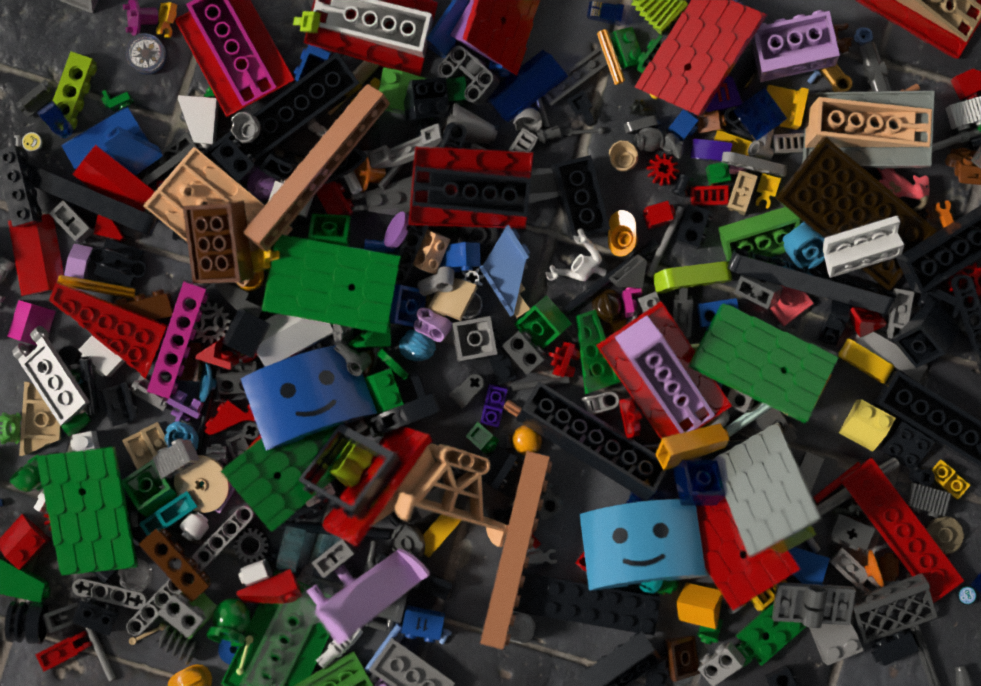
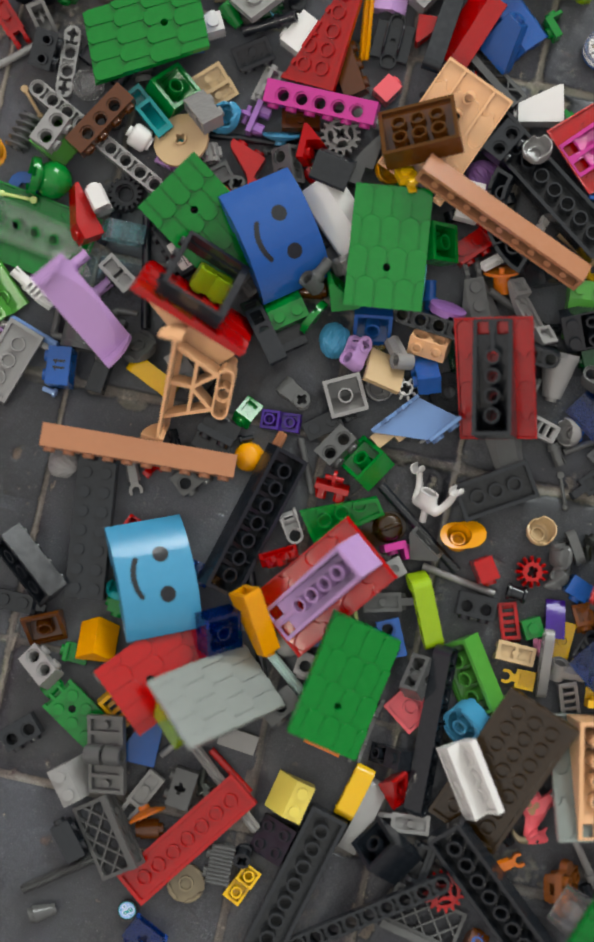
camera: 95 degrees right, 0 degrees up
none -> coral brick [372,74,403,108]

